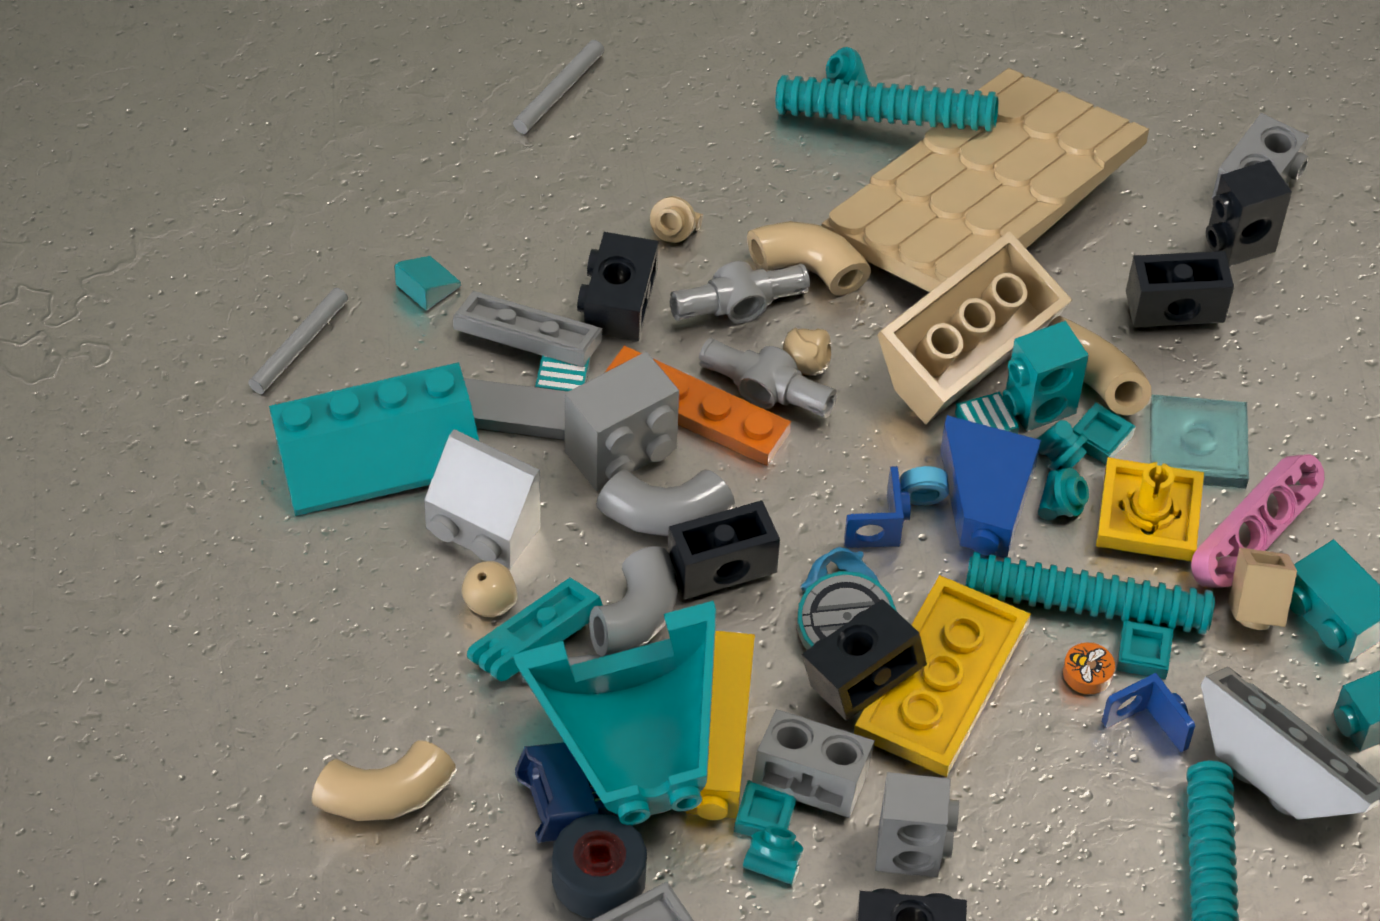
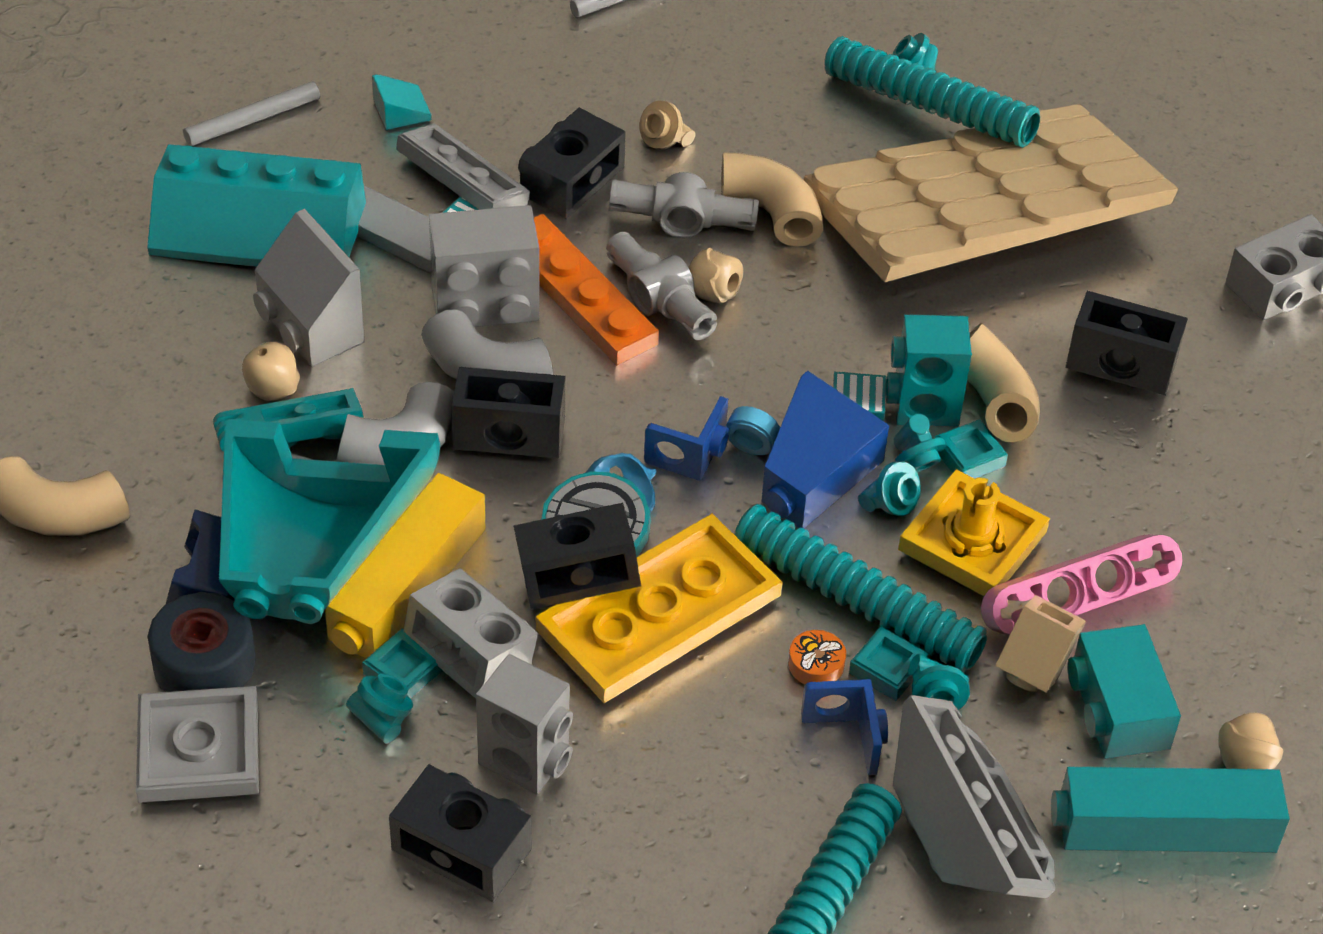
camera: 25 degrees right, 5 degrees down
tan slope [877,230,1072,425] -> none
clear light blue tile [1150,394,1249,489] -> none
black brick [1206,159,1292,267] -> none
none -> teal plate [908,654,970,710]

